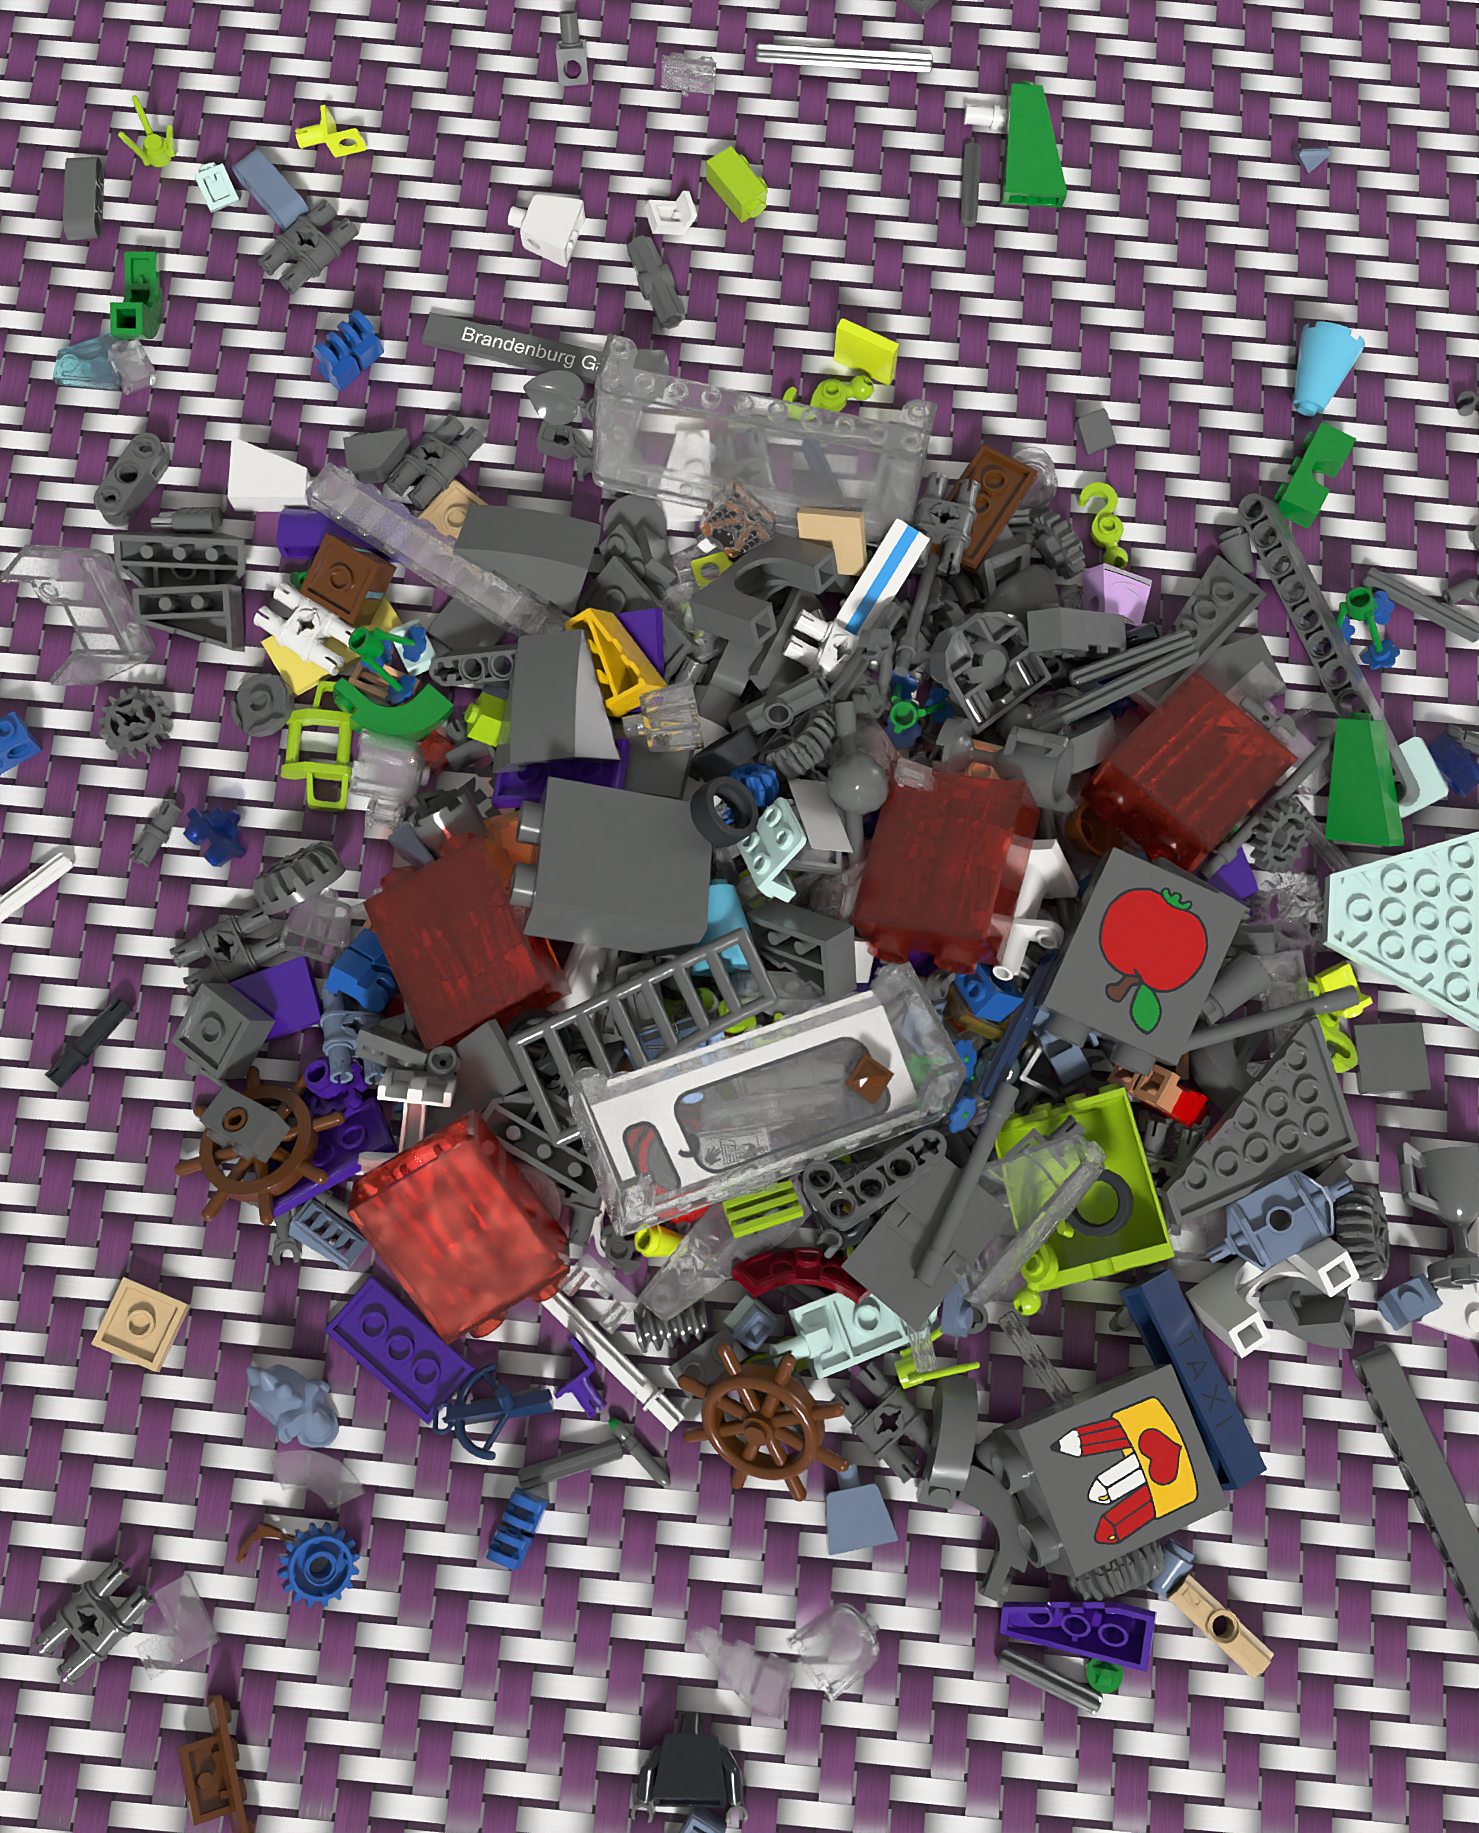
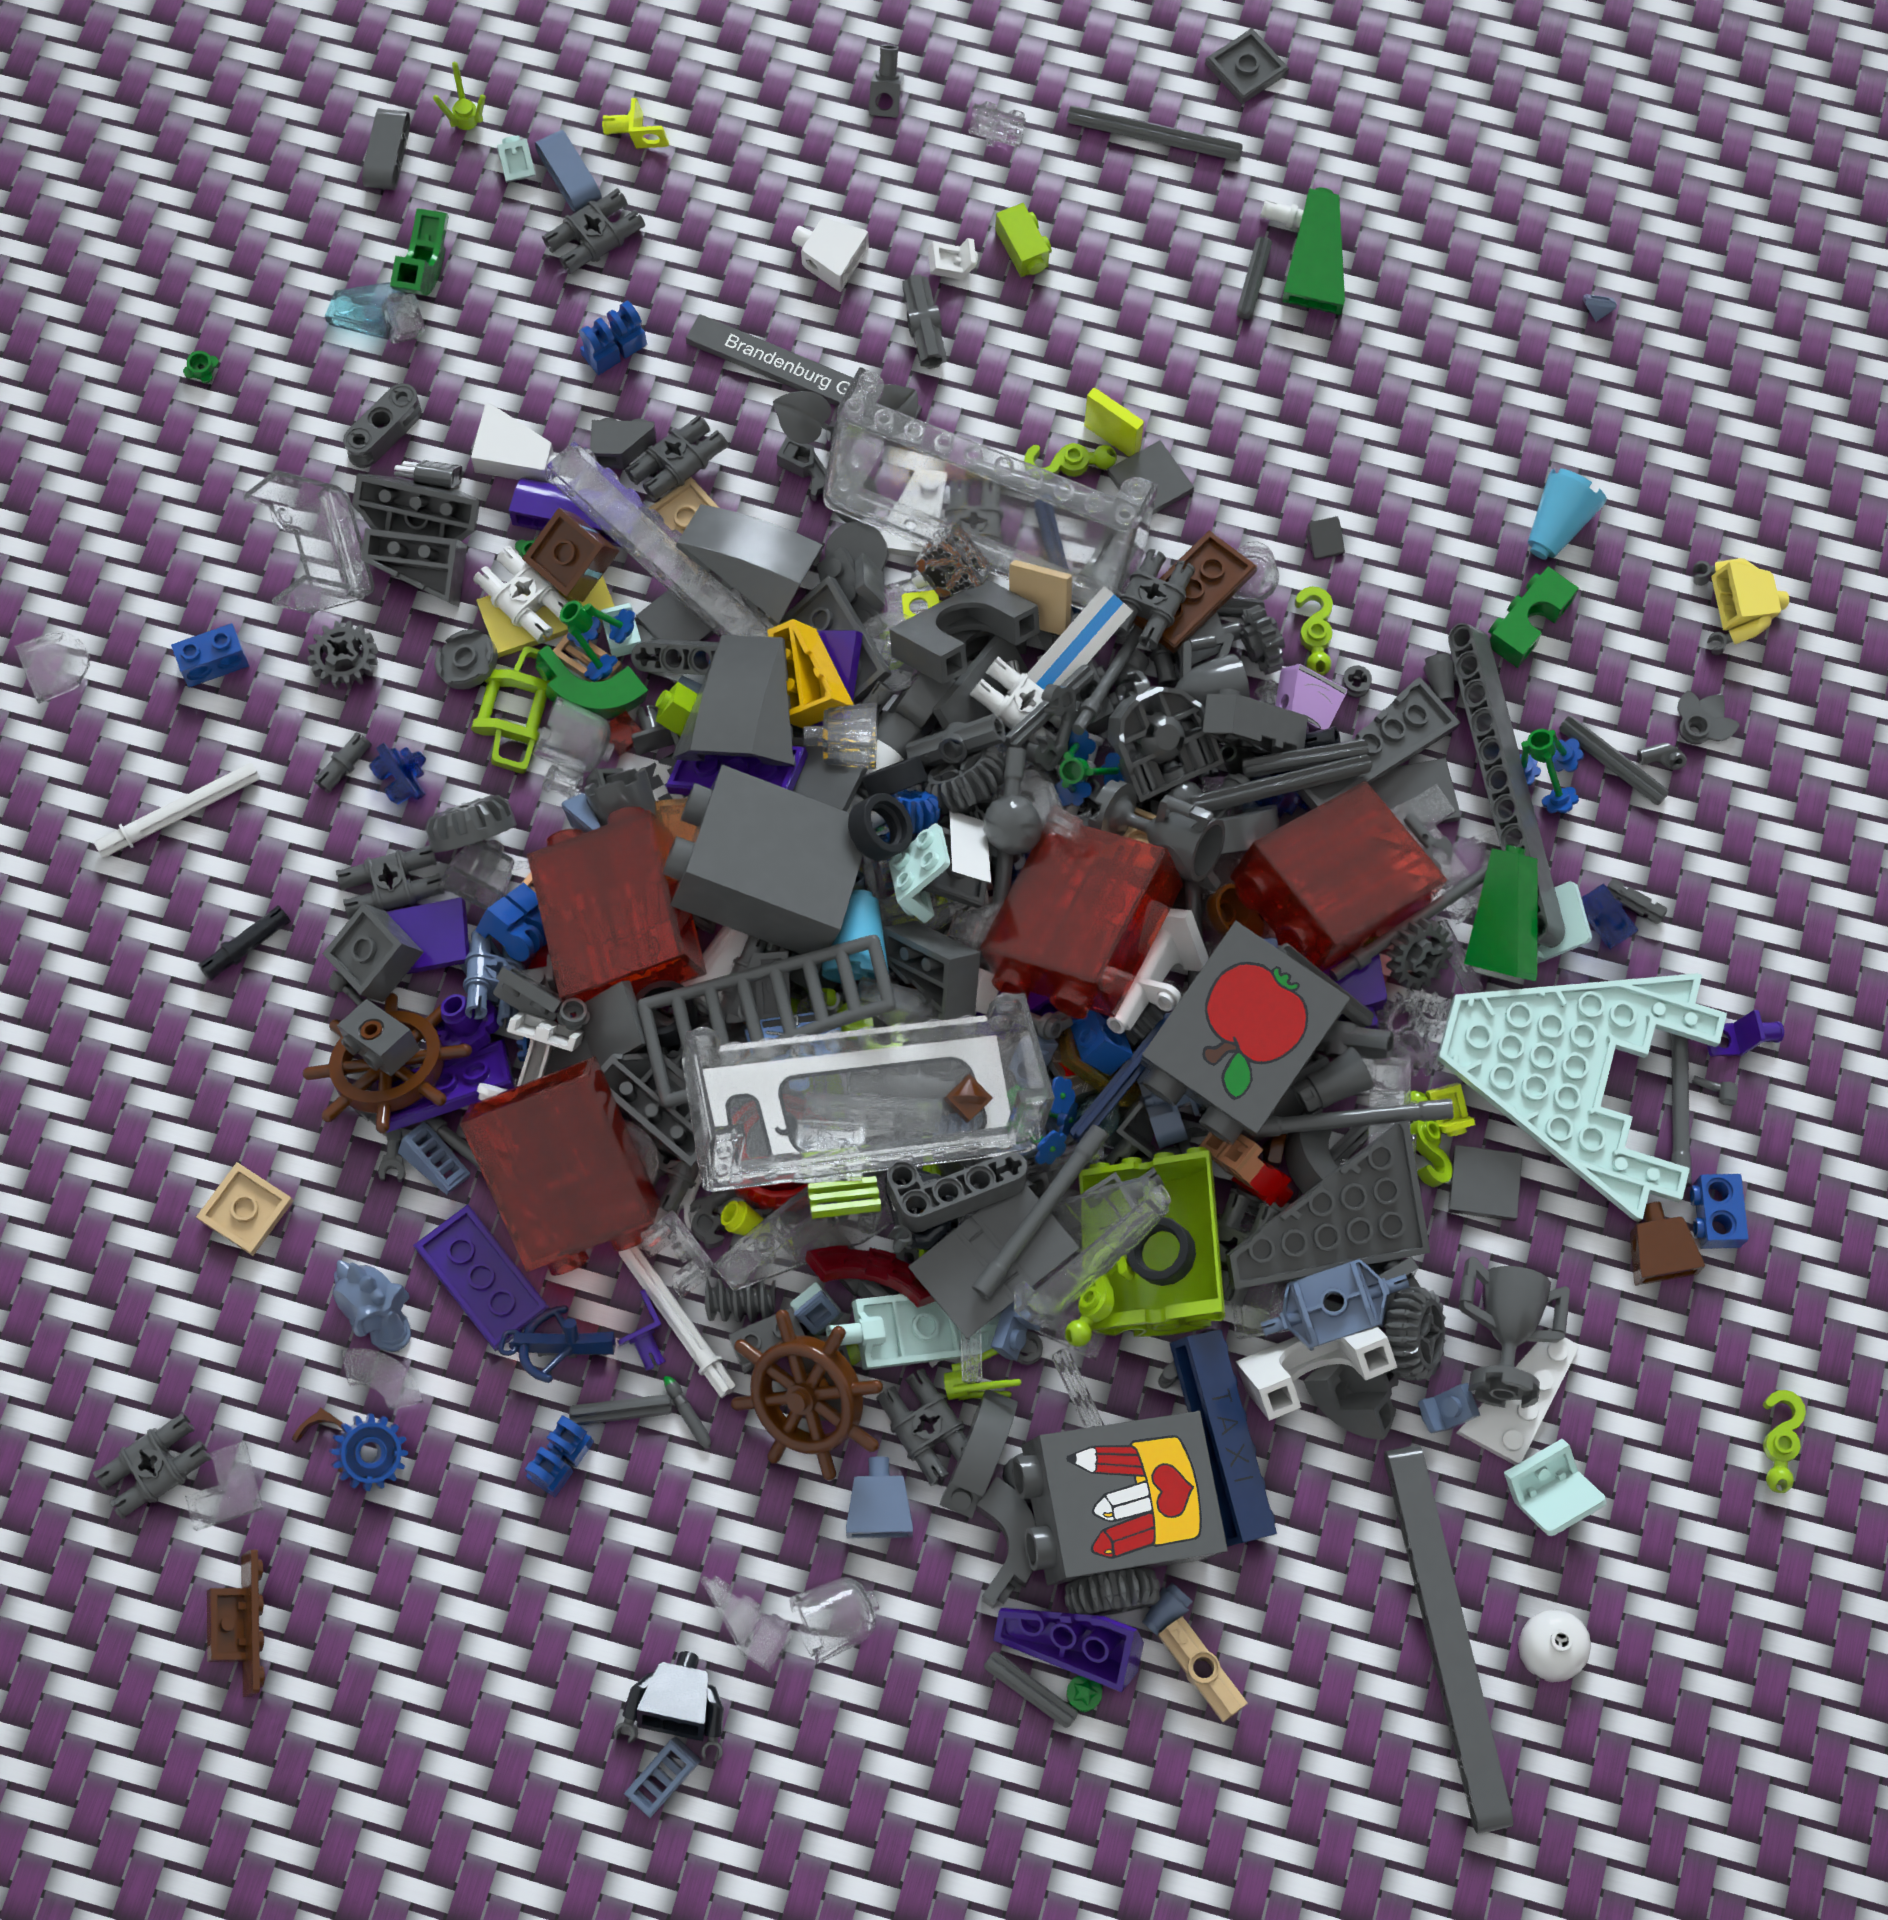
camera: 10 degrees right, 5 degrees down
none -> dark grey tile [1107,440,1194,520]
none -> dark grey bush [1341,665,1372,698]

